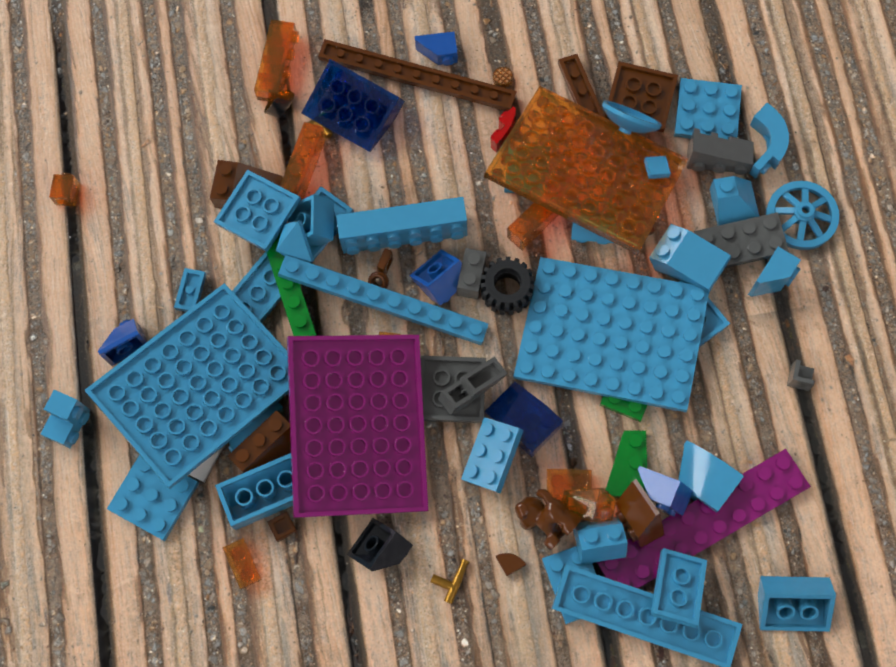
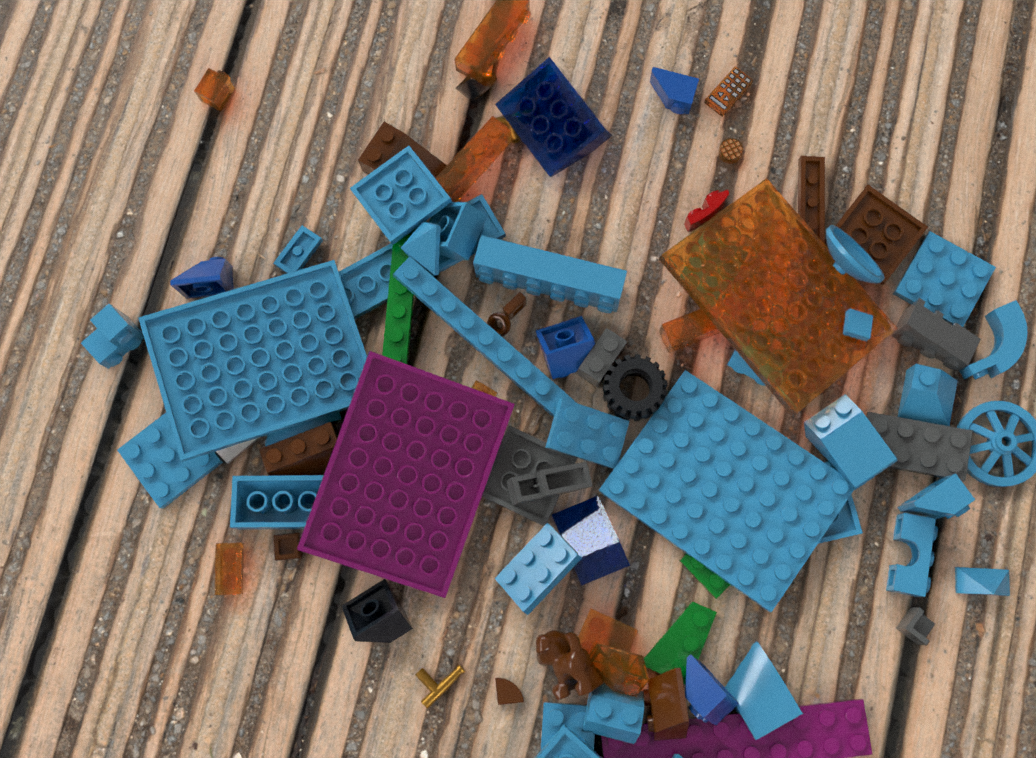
camera: 25 degrees right, 5 degrees up
reddish brown plate [318,39,517,111] -> none
none -> dark azure plate [545,398,630,469]
none -> clear orange tile [704,66,754,117]
none -> dark azure arch [886,513,938,597]
none -> dark azure slope [955,567,1010,596]

